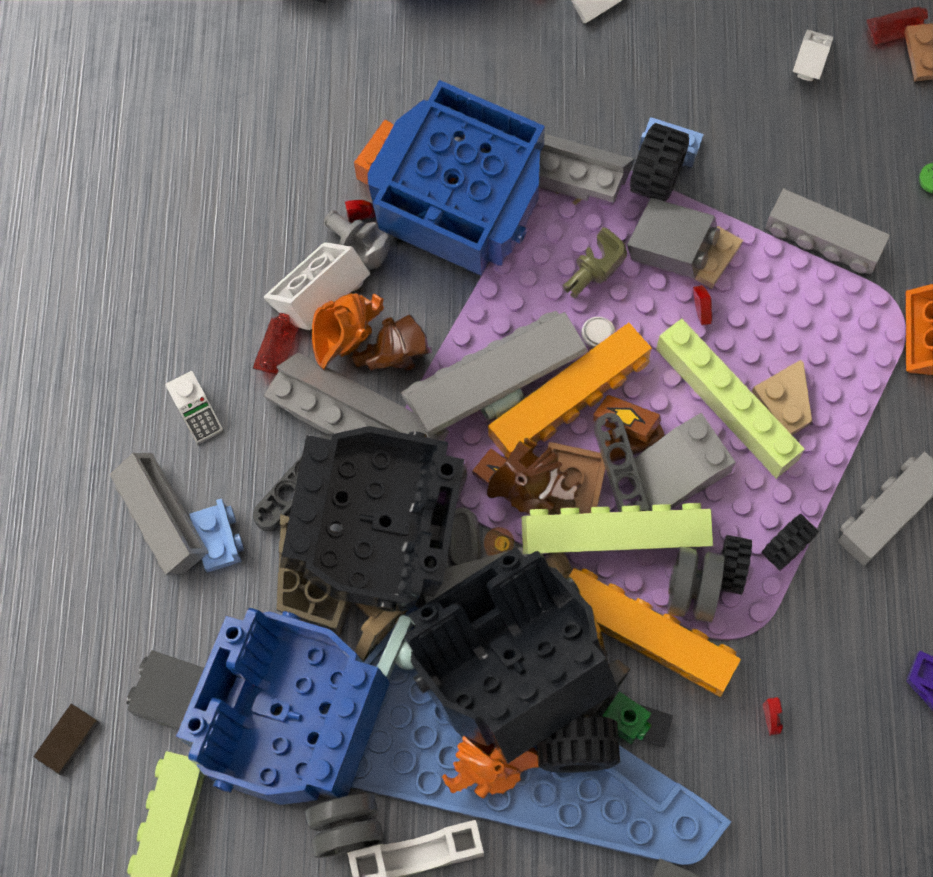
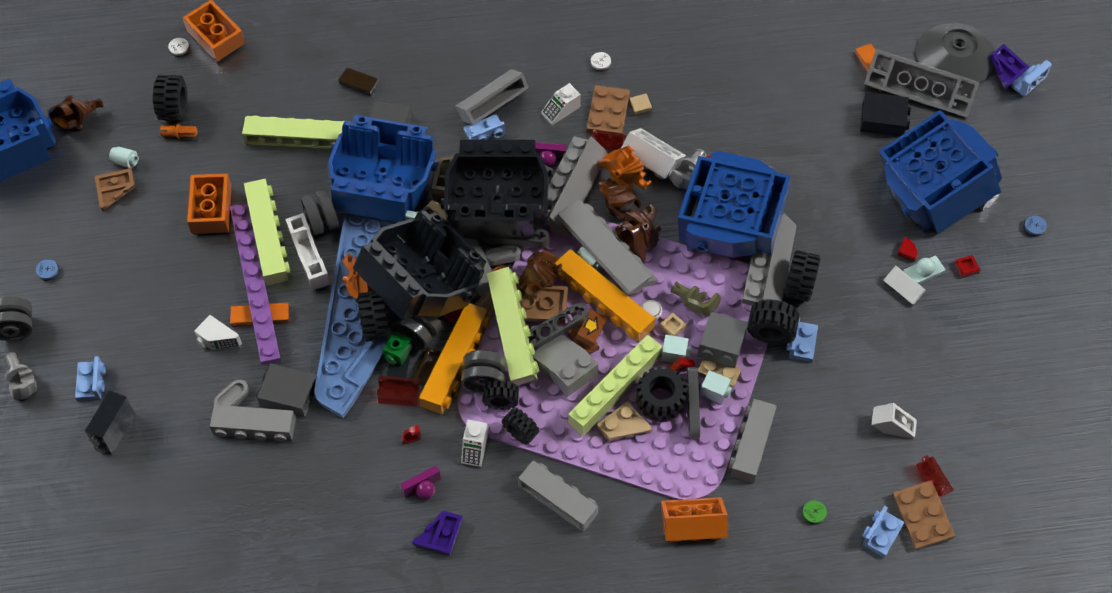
camera: 80 degrees right, 10 degrees down
none -> clear red hinge [377,376,420,407]
none -> magenta tile [400,466,441,500]
none -> dark brown tile [411,347,442,387]
none -> white slope [461,420,490,467]
none -> magenta tile [536,142,567,167]
none -> medium nougat plate [586,85,630,137]
none -> white piece [591,52,611,70]
none -> reddish brown helmet [615,204,661,262]
none -> tan tile [629,94,652,115]
none -> black tyre [636,366,687,422]
none -> tan tile [659,313,687,336]
none -> light aqua brick [661,335,691,363]
none -> dark grey beam [687,367,700,439]
none -> light aqua brick [700,370,732,404]
none -> black tyre [784,250,821,302]

